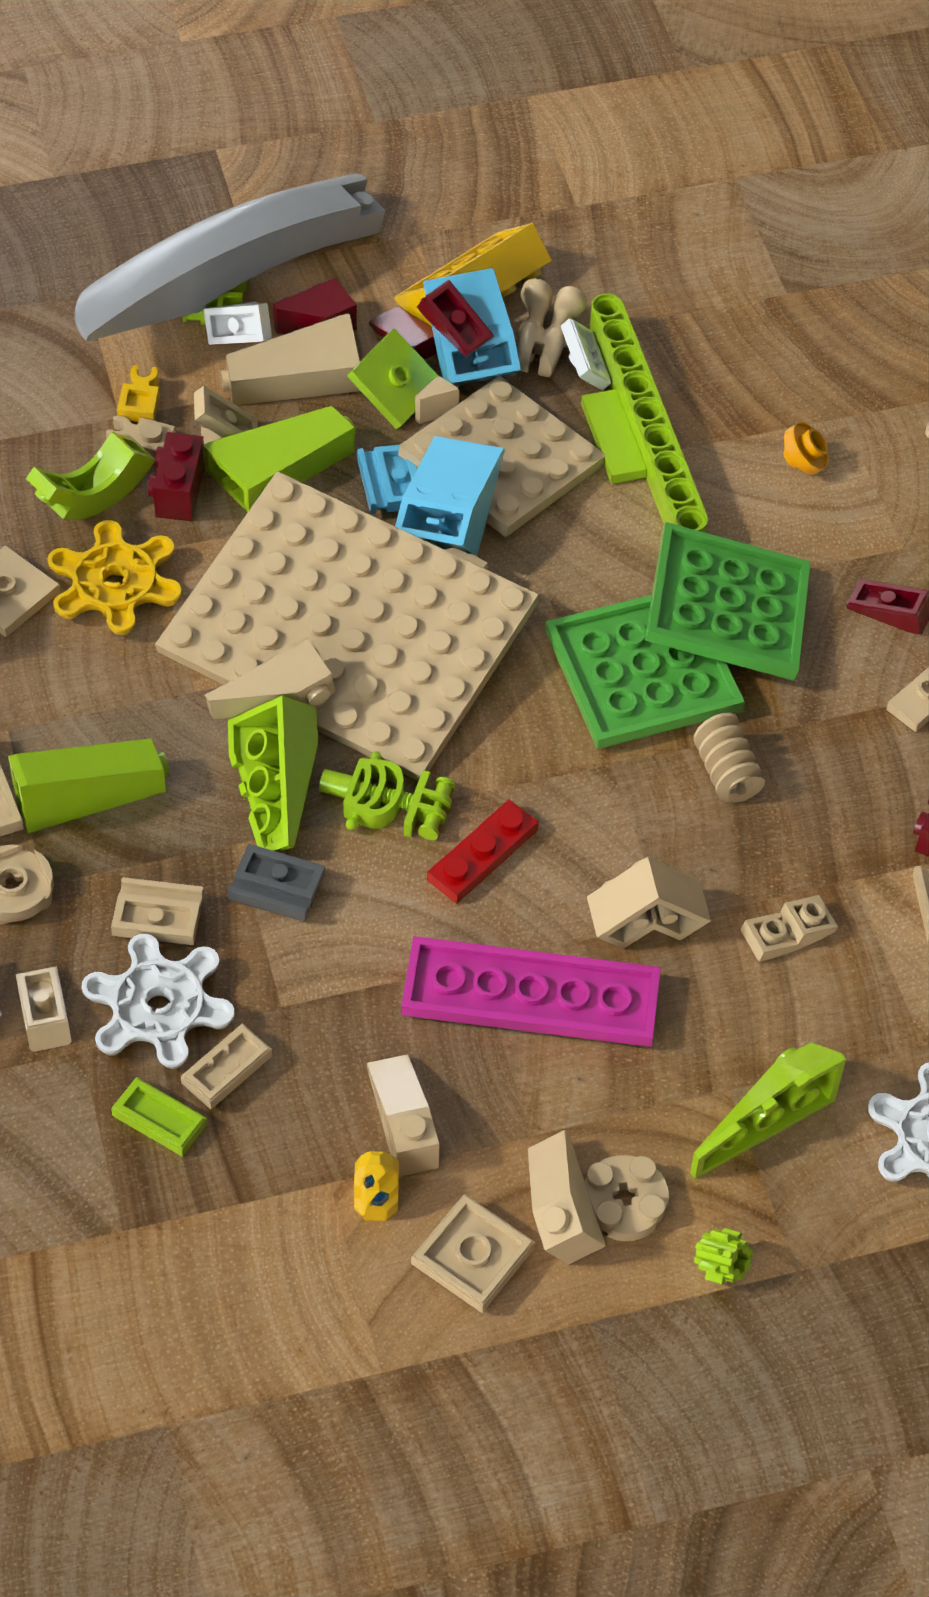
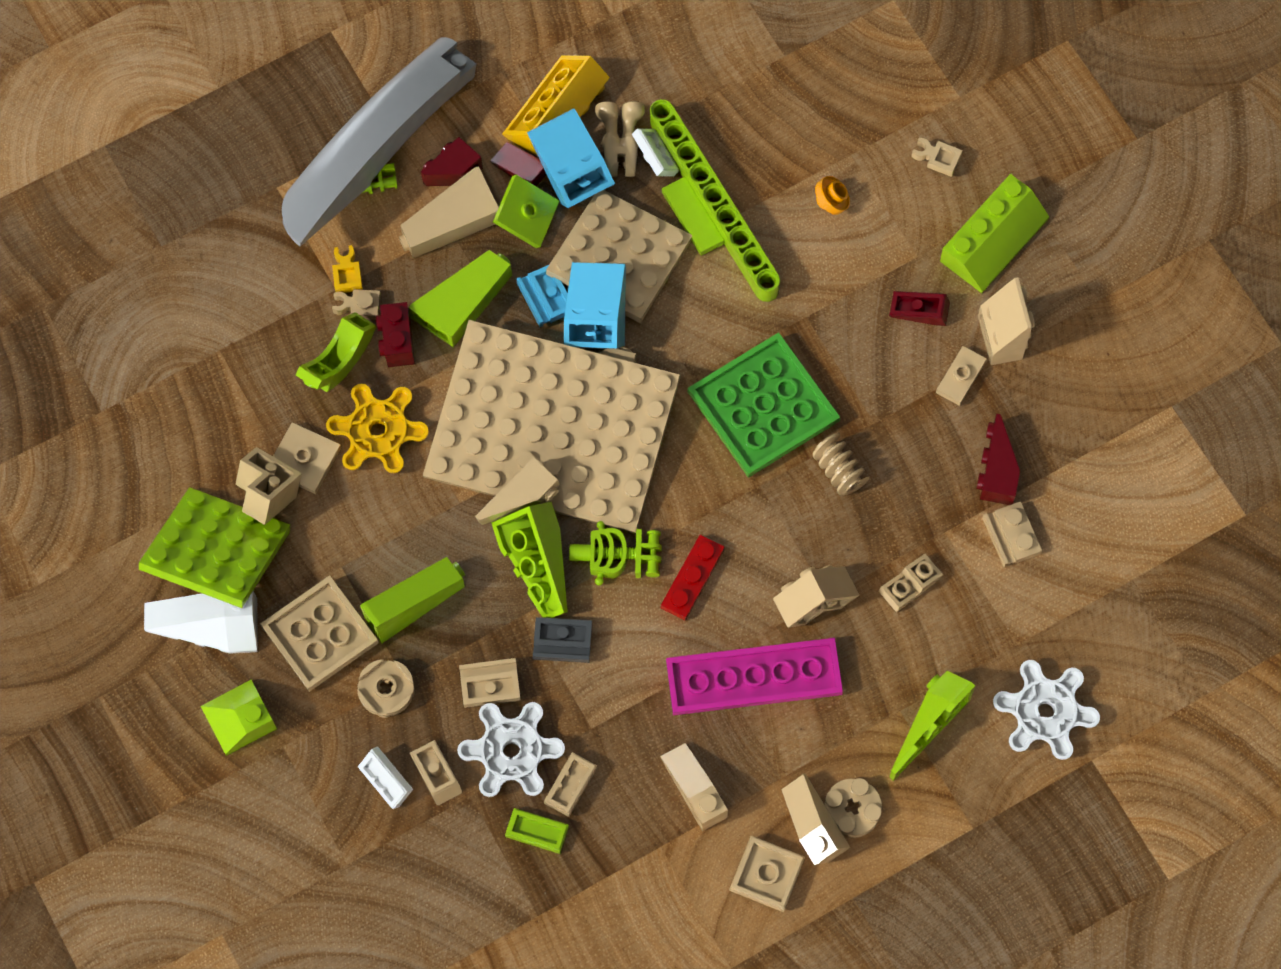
camera: 10 degrees left, 15 degrees up
tan slope [194,386,258,445] -> none
white slope [203,301,272,345] -> none
yellow rock [354,1151,399,1221] -> none
tan slope [415,376,459,424] -> none
dark red slope [417,280,494,357] -> none
bright green plate [645,522,811,681] -> none
lime gear [694,1228,753,1285] -> none

